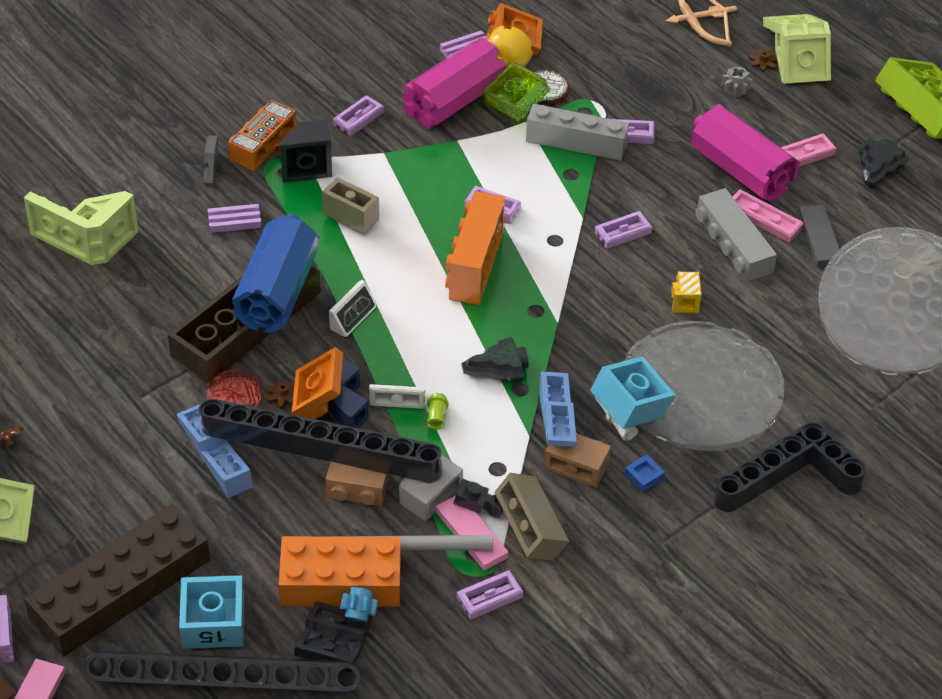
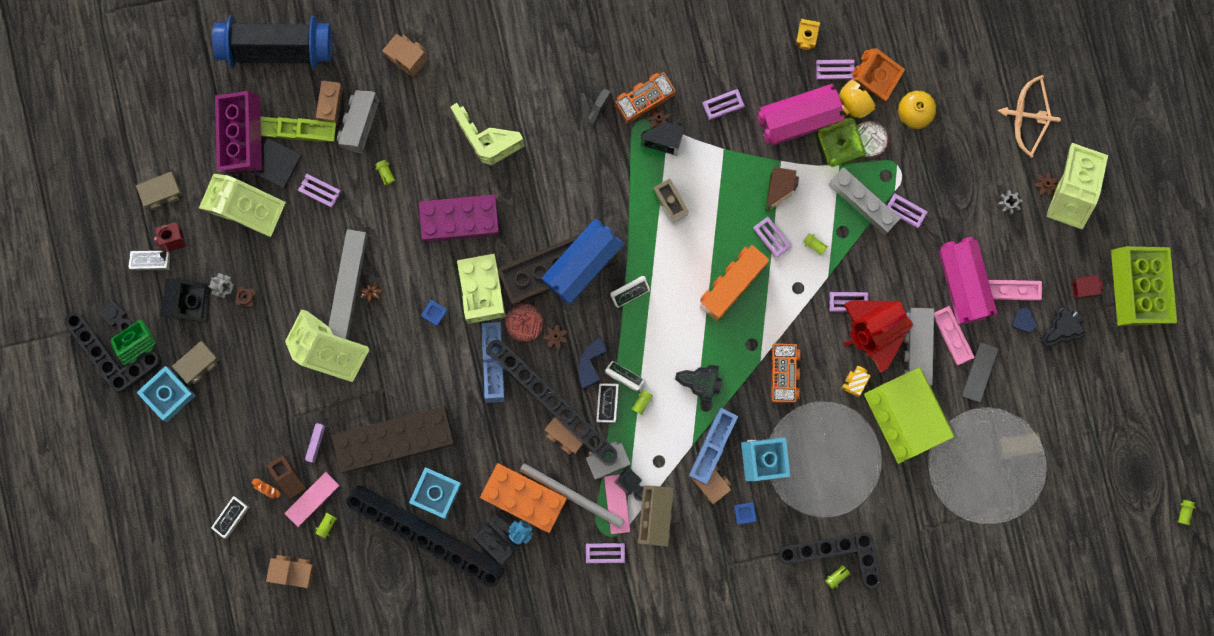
camera: 30 degrees right, 35 degrees up
lavender tile [208,204,261,233] -> none
orange plate [292,347,343,419] -> none
none -> magenta brick [419,194,500,243]
none -> blue plate [421,300,448,327]
none -> yellowish green bracket [457,254,506,324]
none -> slope [596,384,619,423]
none -> reddish brown slope [765,167,799,211]
none -> brick [771,344,800,403]
none -> yellow brick [796,19,820,50]
none -> lime pin [803,233,828,256]
none -> lime pin [825,565,850,589]
none -> red brick [843,300,913,373]
none -> lime slope [864,367,955,464]
none -> yellow cylinder [898,90,936,129]
none -> dark blue tile [1011,308,1036,333]
none -> dark red brick [1072,275,1103,299]

